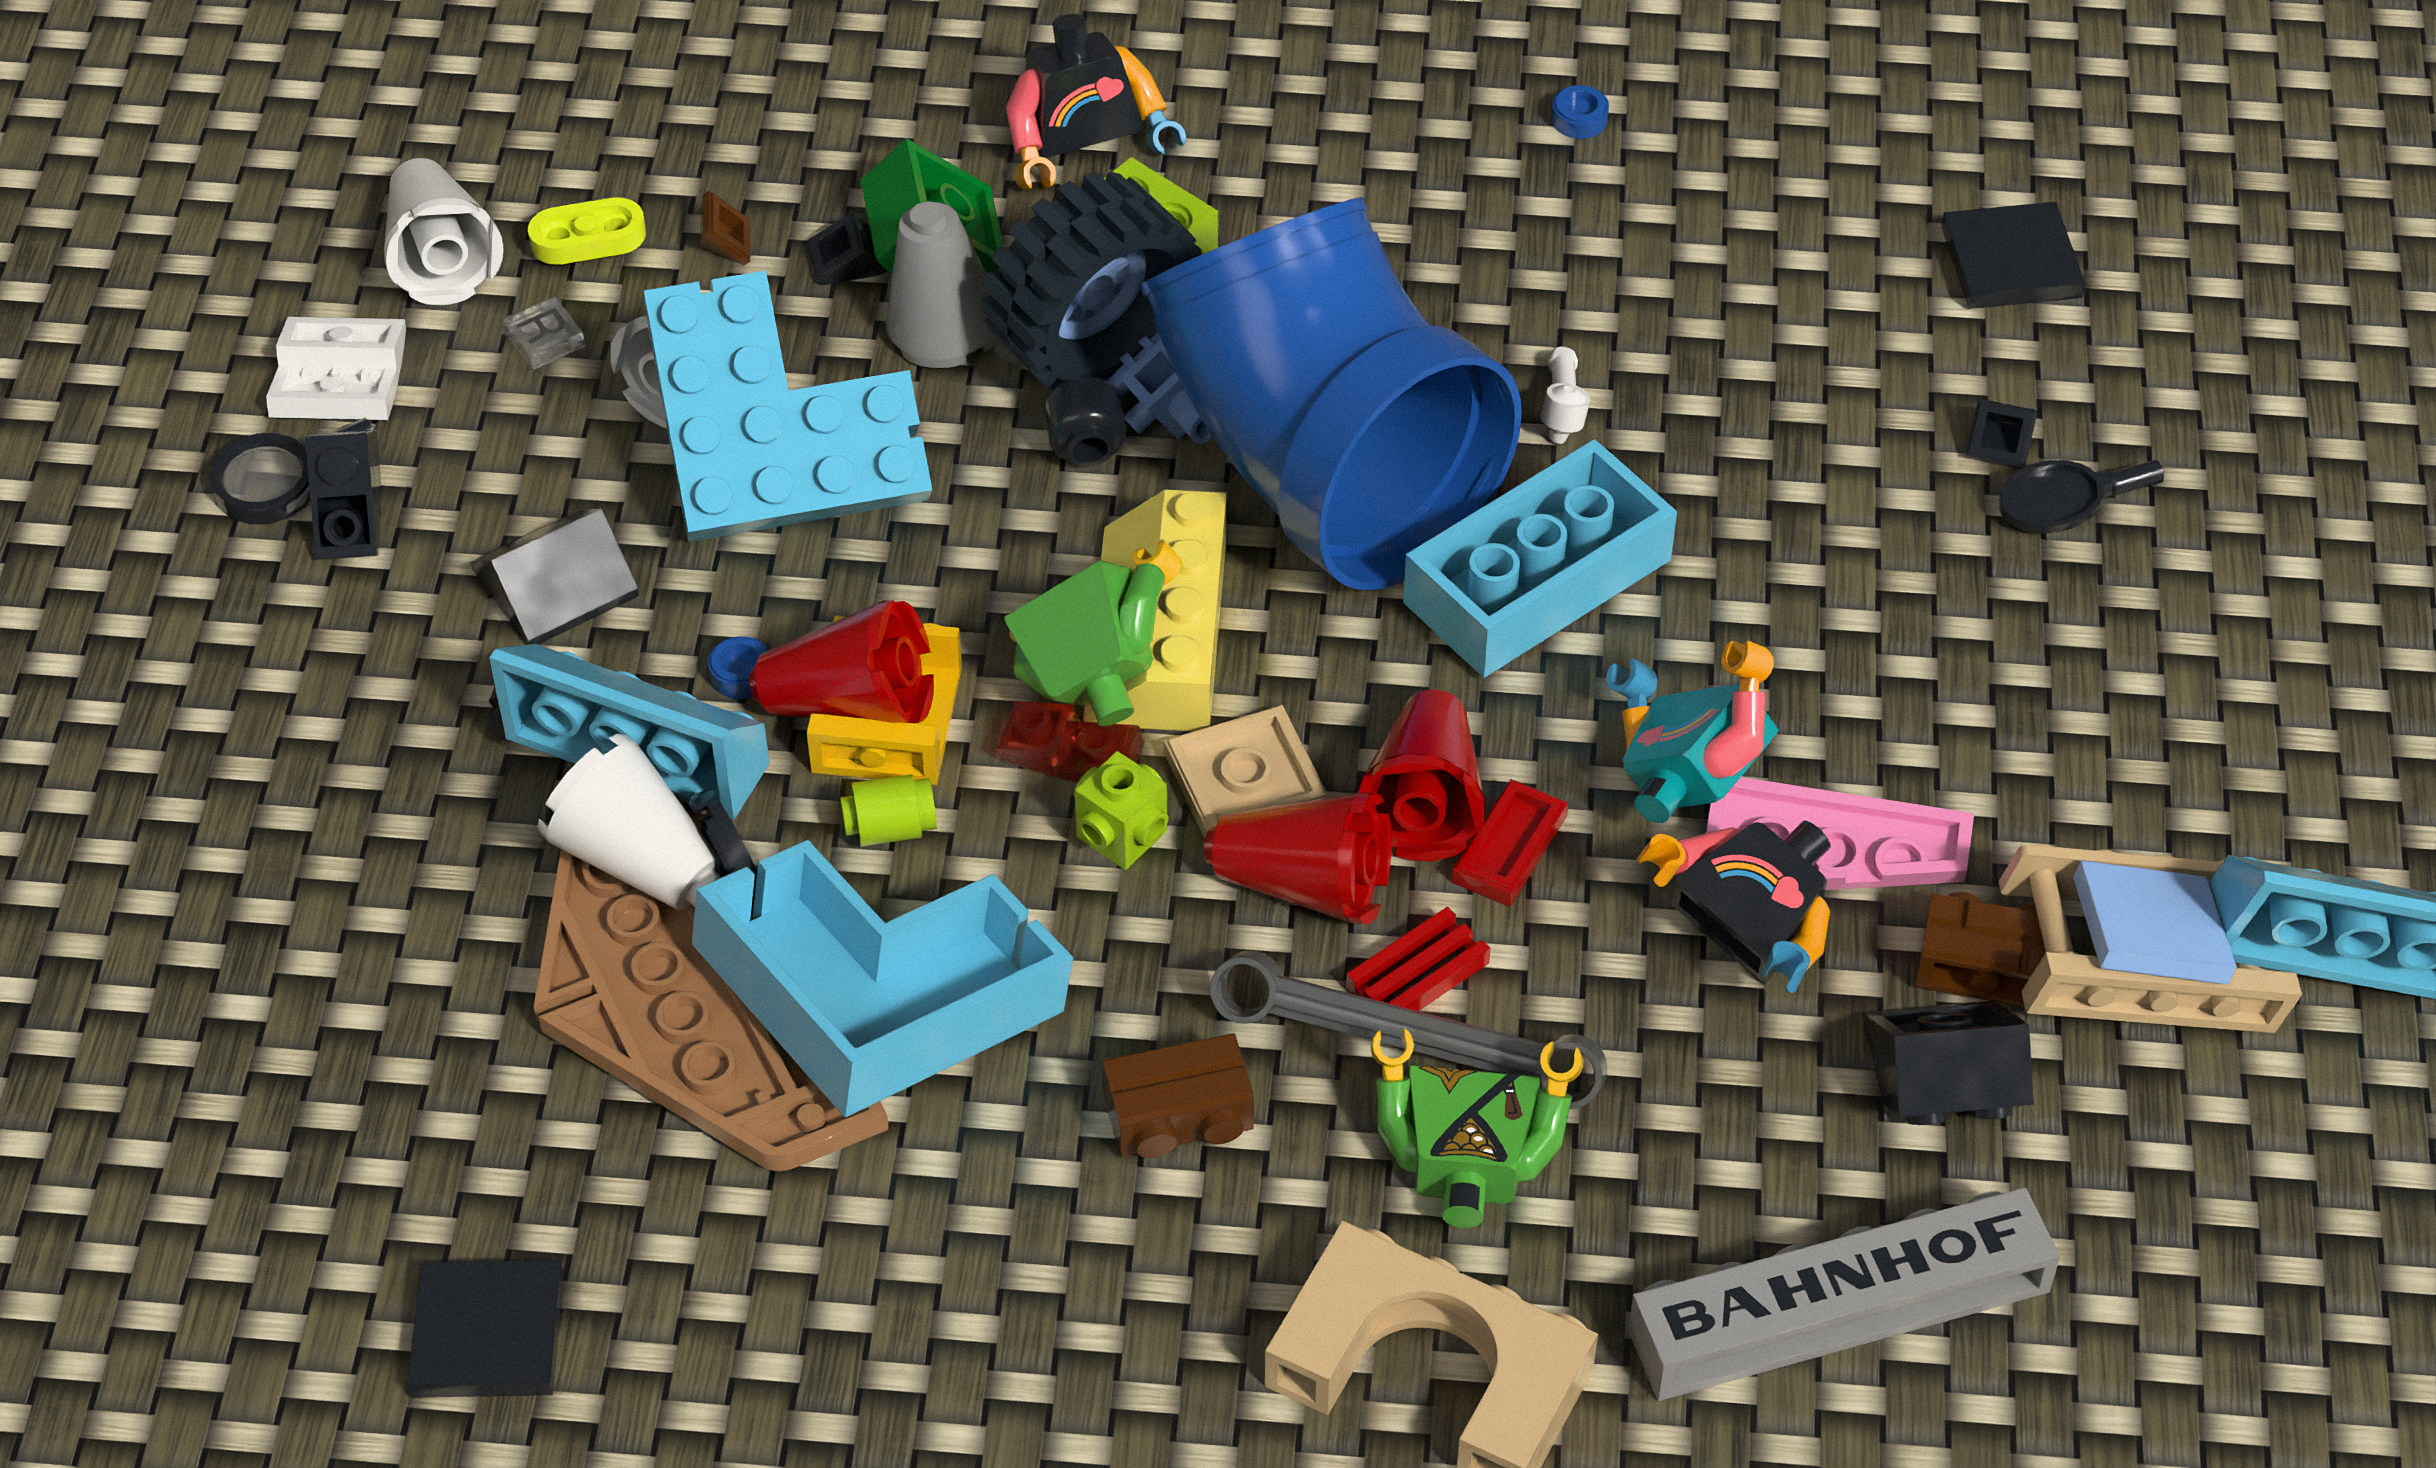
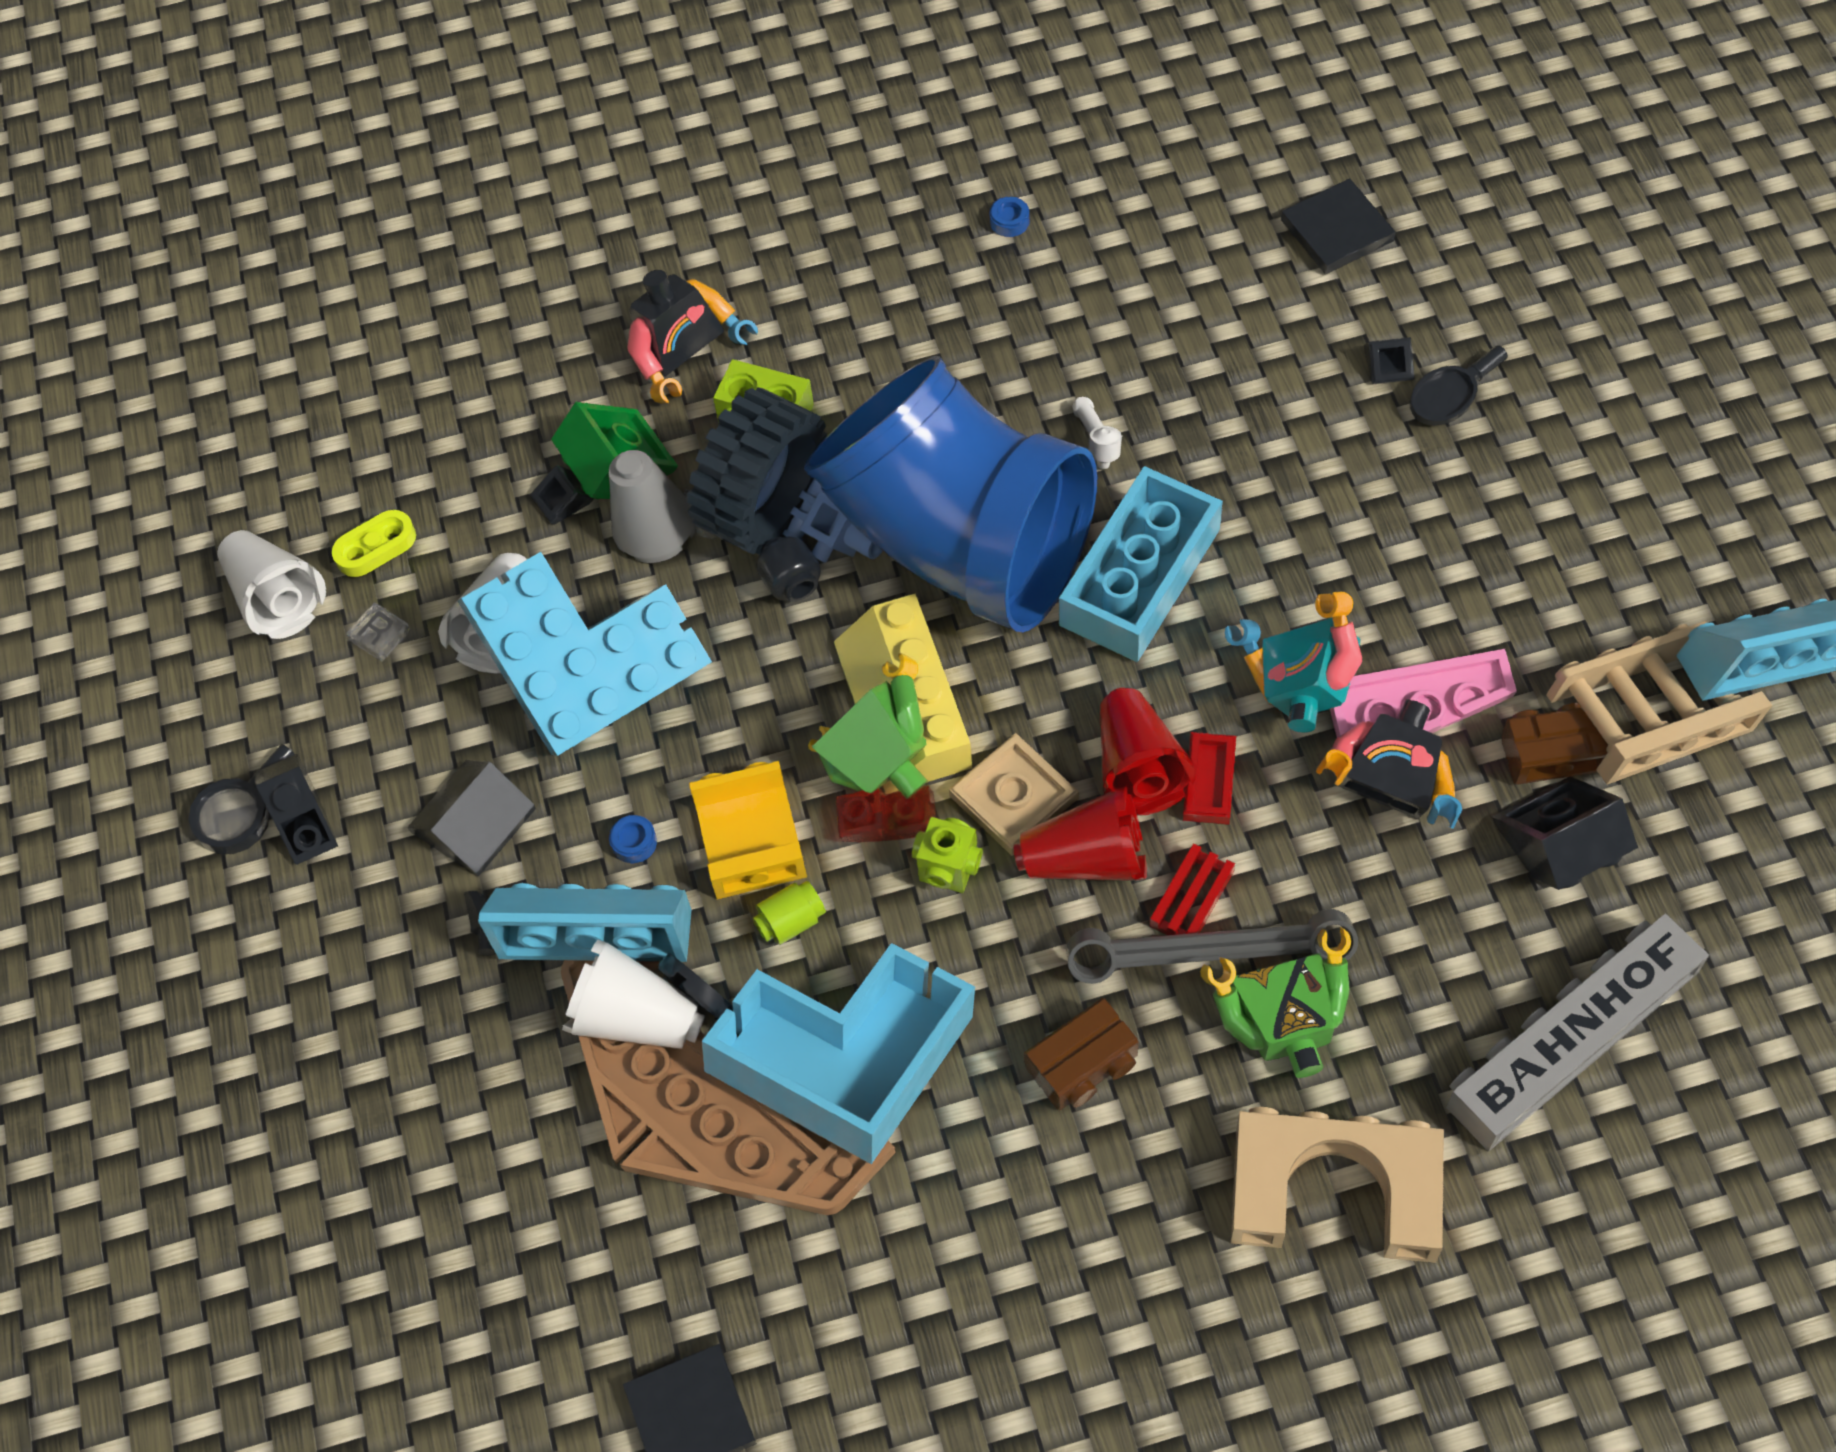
camera: 15 degrees left, 10 degrees up
white slope [266,317,406,420] -> none
reddish brown slope [699,191,750,265] -> none
red cone [749,600,934,724] -> none
light blue tile [2073,860,2237,984] -> none

